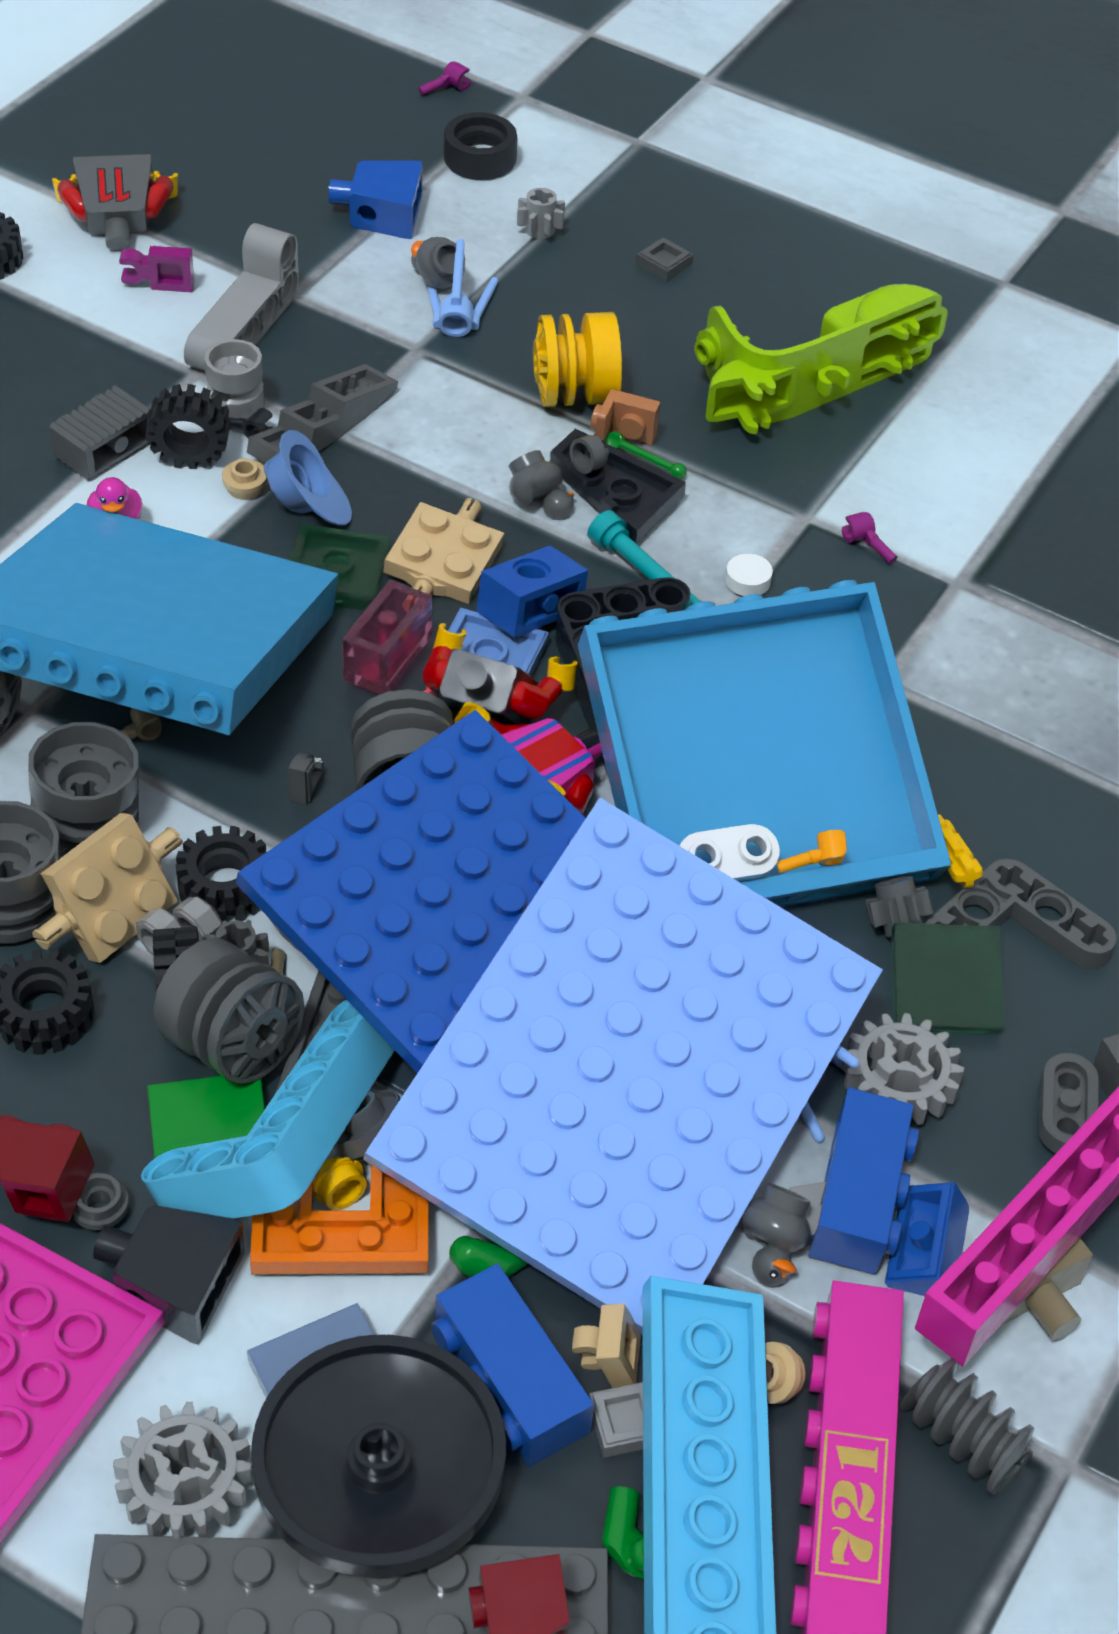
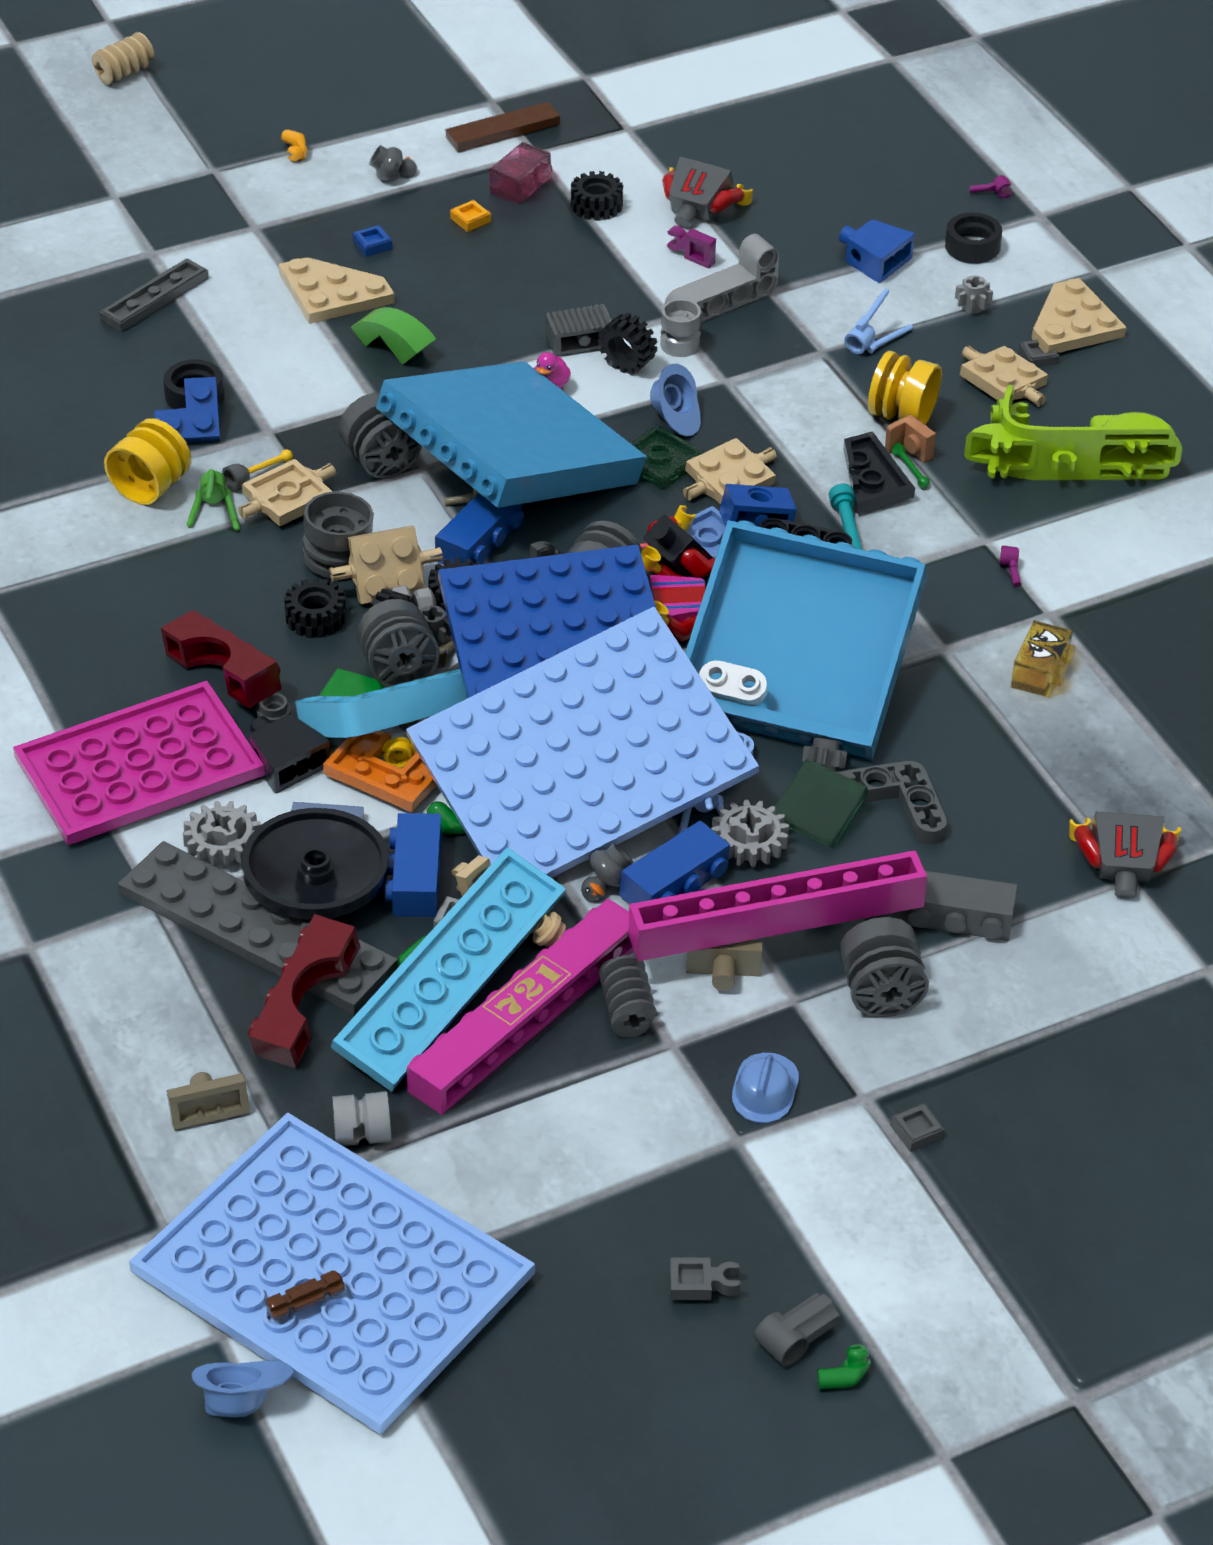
camera: 35 degrees right, 5 degrees down
dark grey wheel [28,722,139,857] -> none
tan plate [222,458,268,500] -> none
black hand [230,408,273,439] -> none
dark grey slope [246,364,398,463] -> none
clear pink brick [342,579,432,694] -> none
dark grey animal [411,237,465,289] -> none
dark grey animal [508,450,575,520] -> none
dark grey hinge [570,435,609,474] -> none
white tile [725,553,773,596] -> none
light orange hand [776,830,847,874] -> none
yellow axle [938,814,983,888] -> none
none -> blue brick [435,493,524,565]
none -> tan plate [960,346,1048,407]
none -> clear yellow brick [1011,620,1076,698]
none -> tan plate [1031,278,1127,353]

